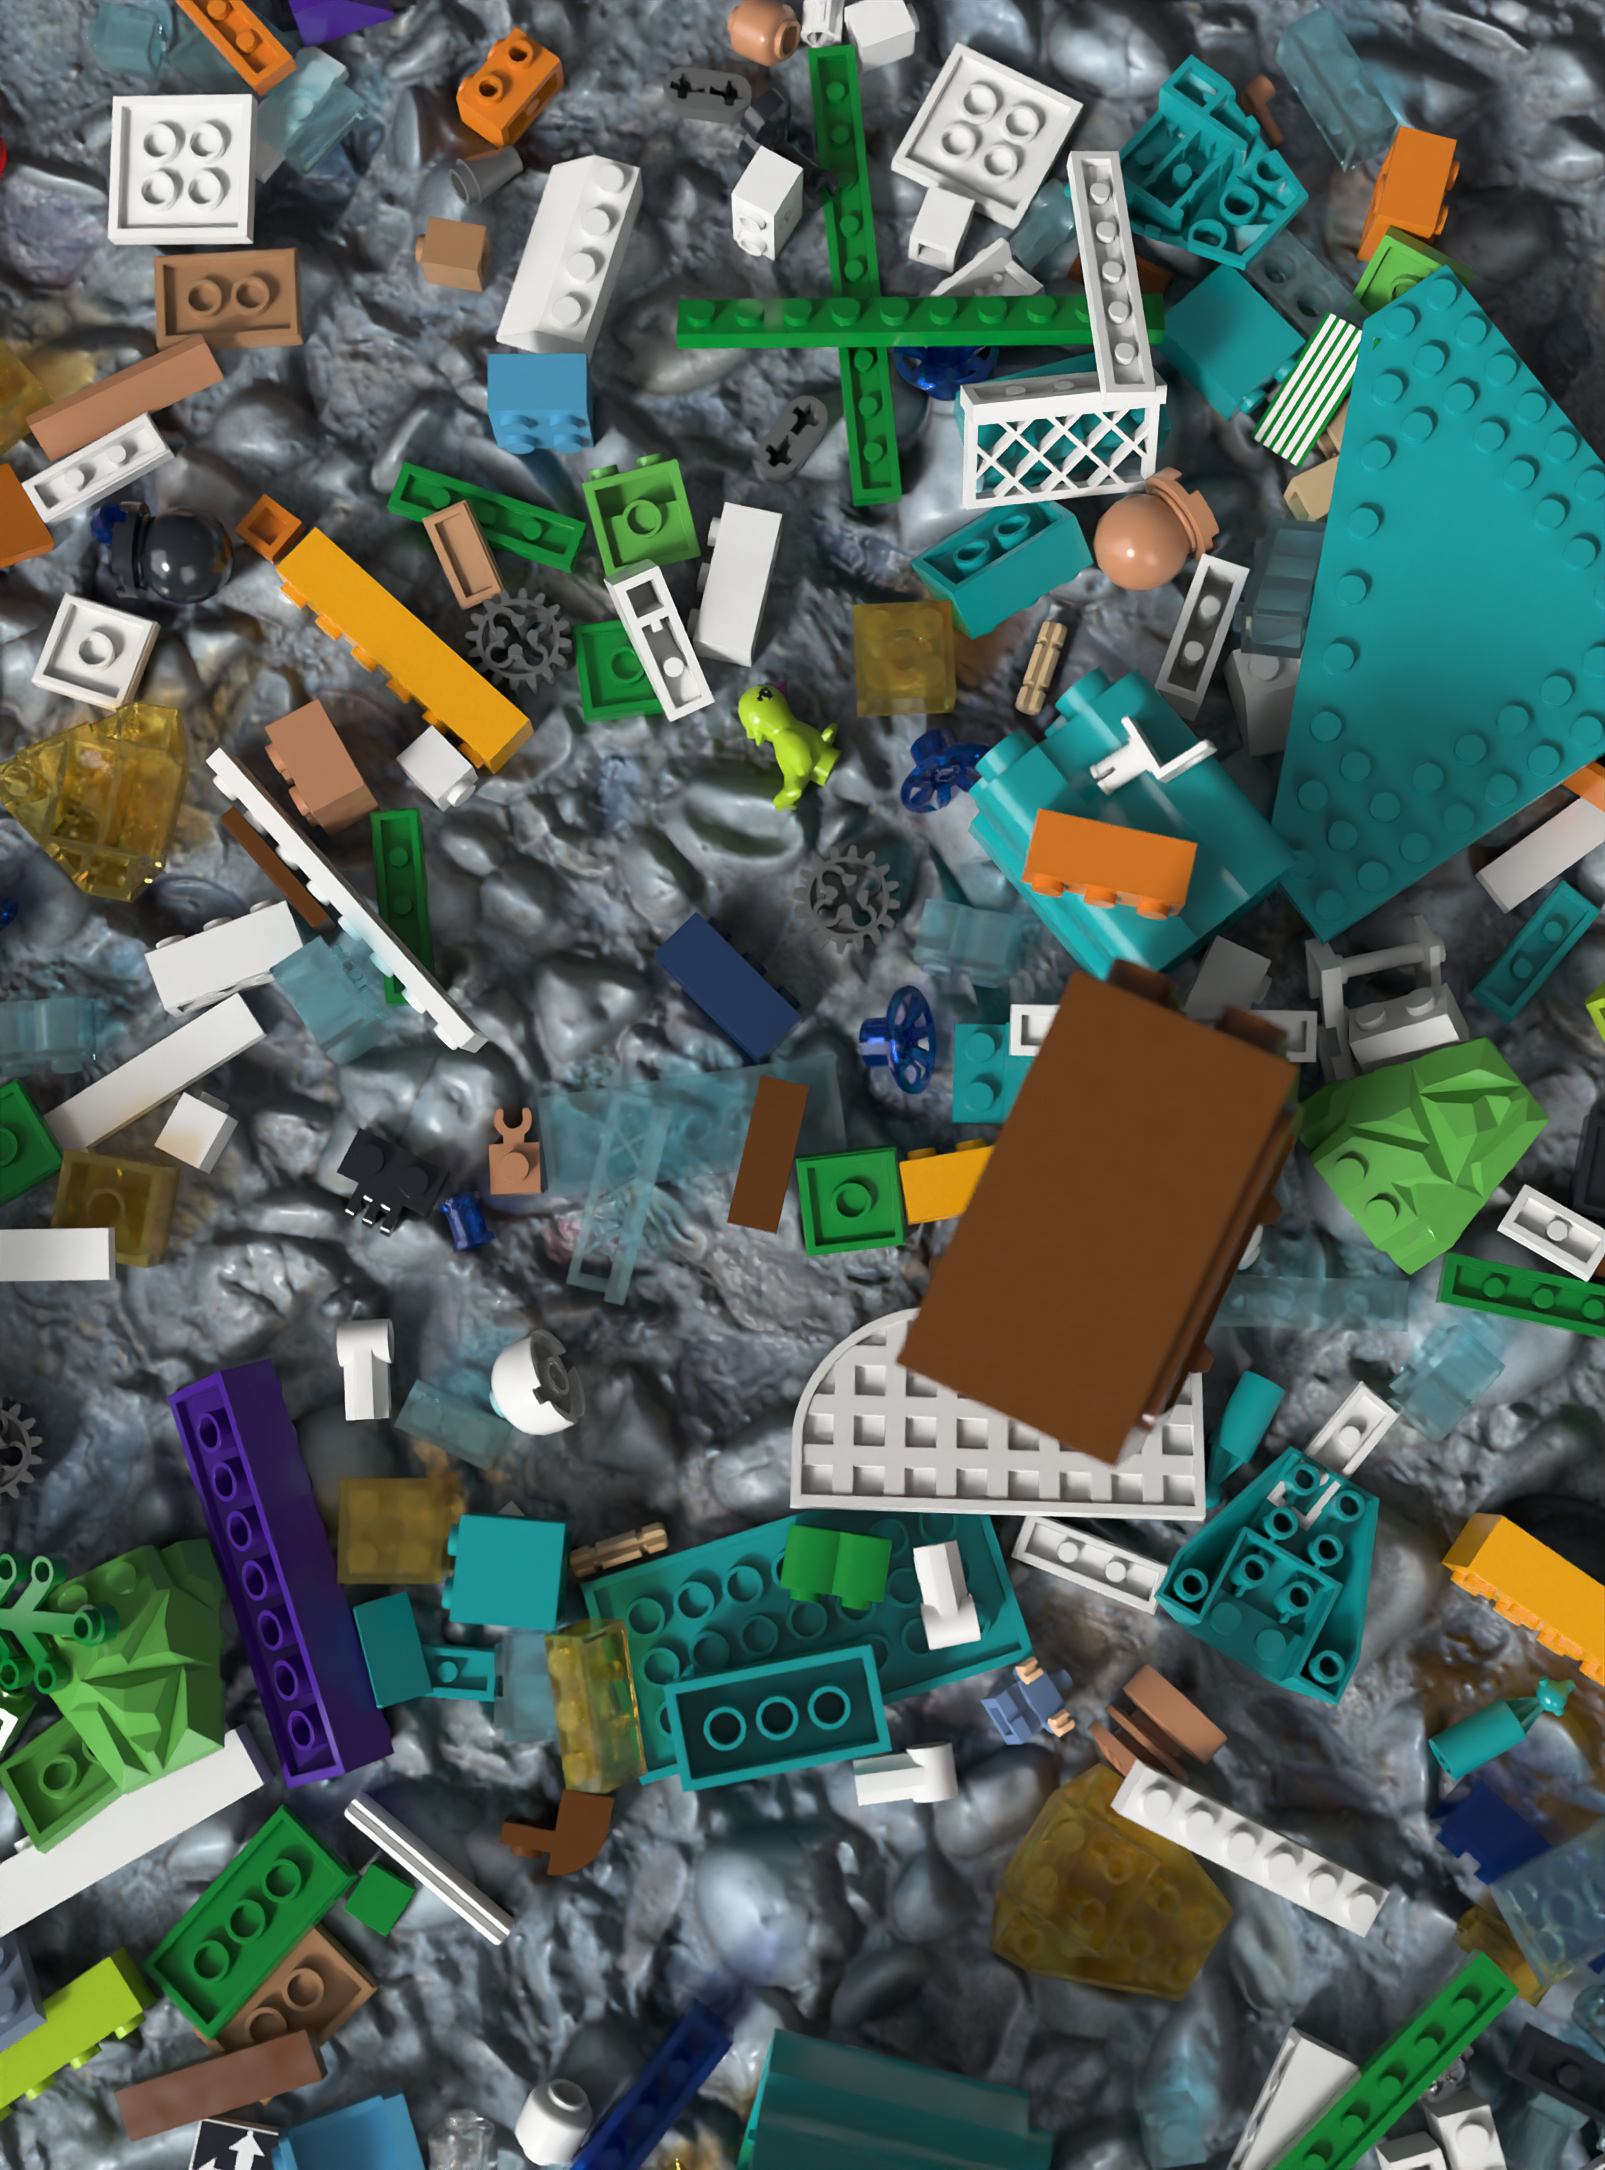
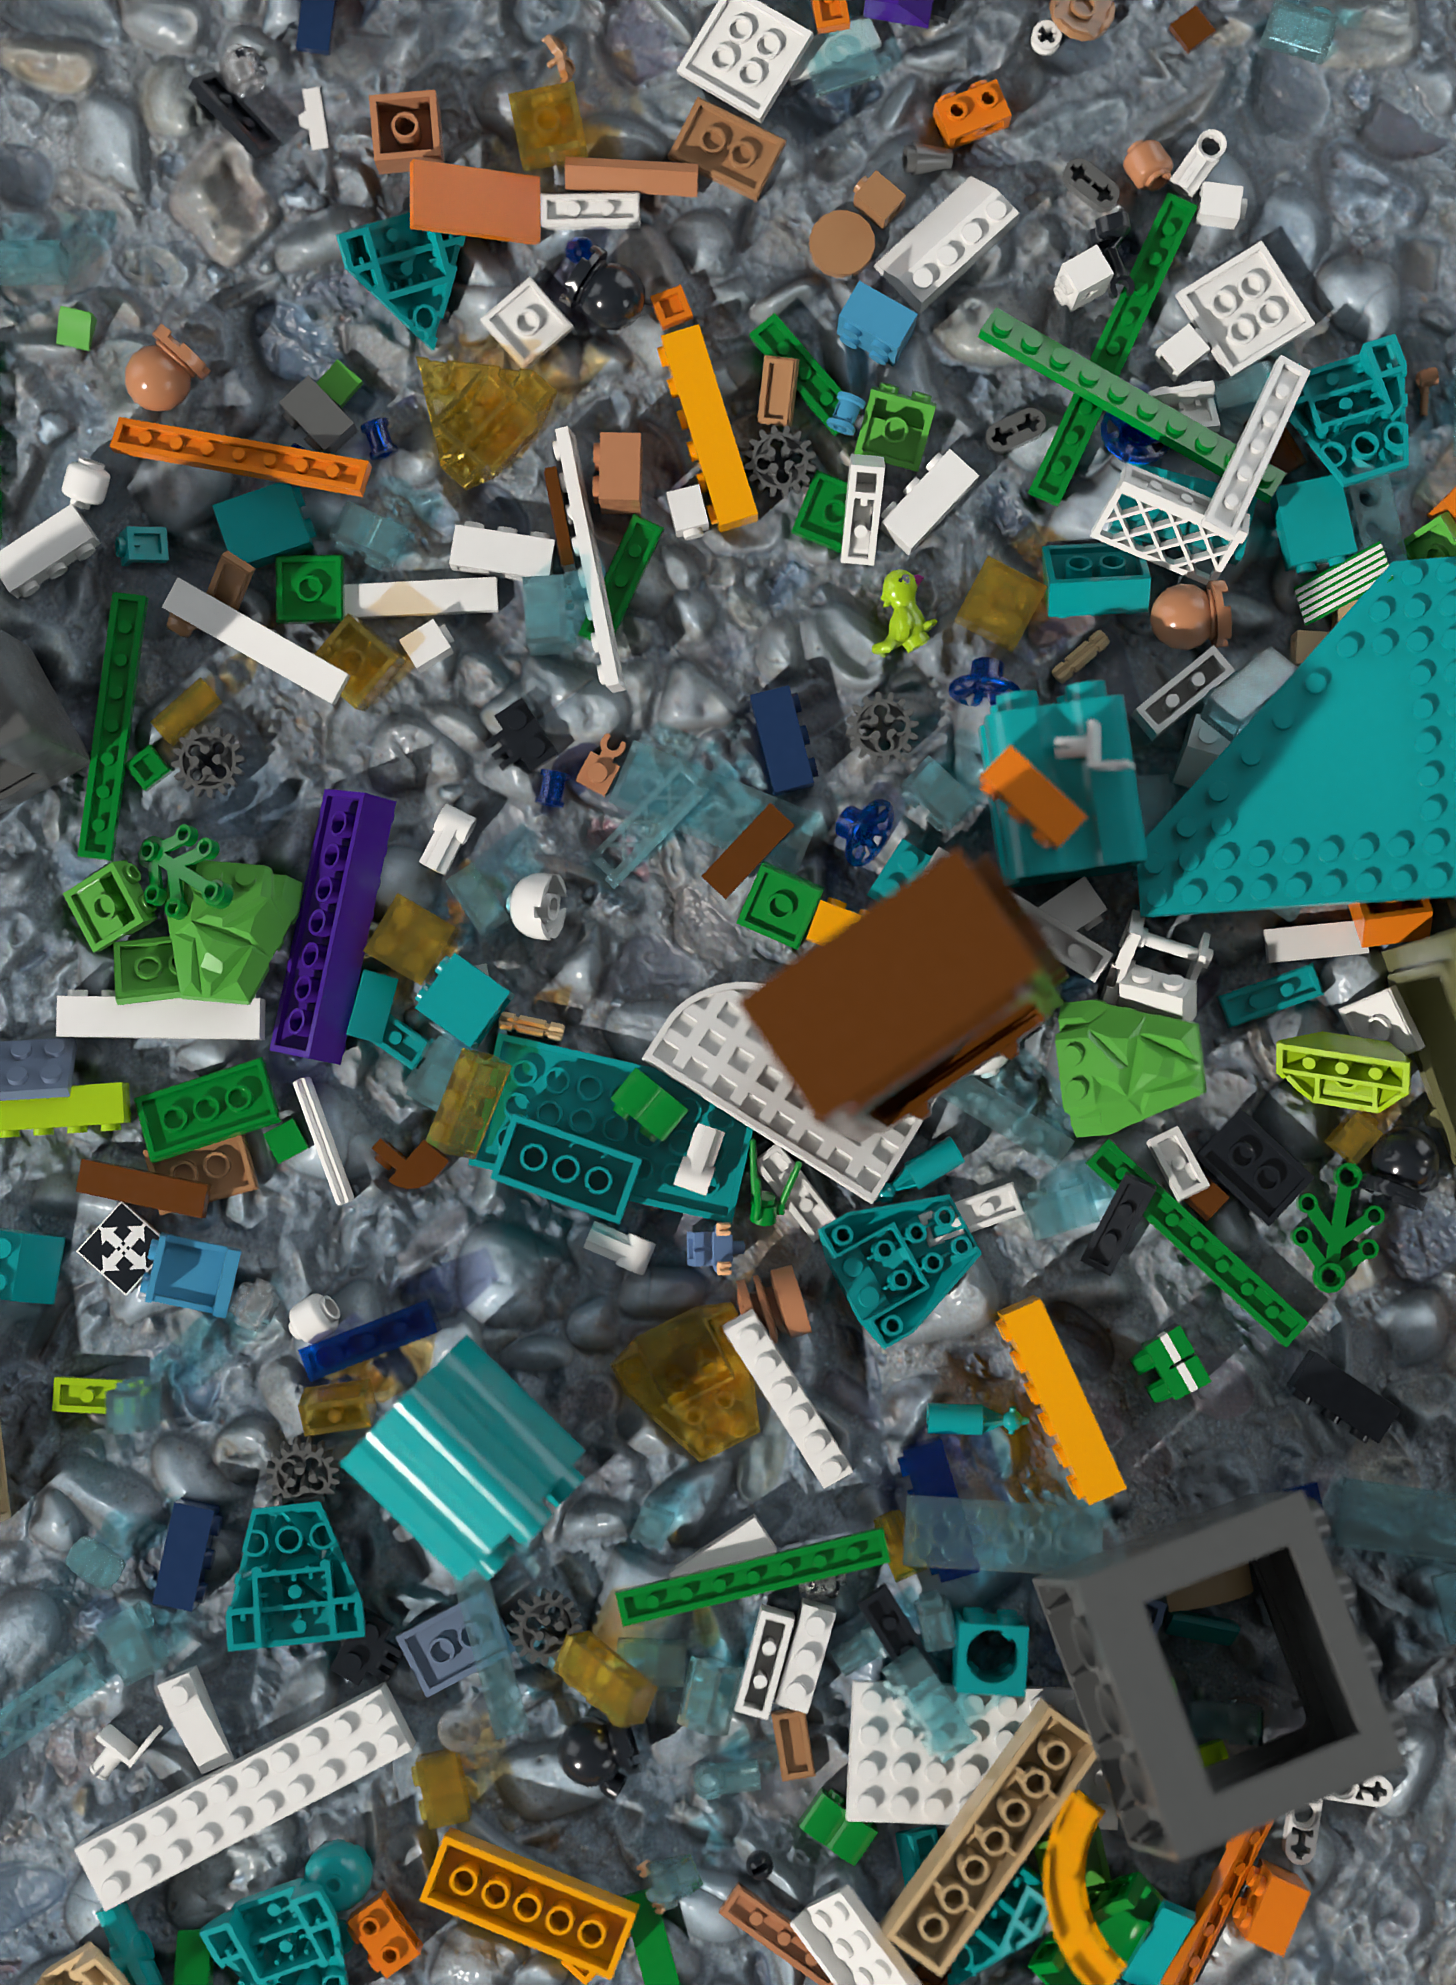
camera: 35 degrees right, 5 degrees up
none -> green plant [749,1138,802,1226]
none -> medium nougat tile [809,210,875,278]
none -> dark azure bush [826,391,866,435]
none -> black plate [1080,1171,1157,1276]

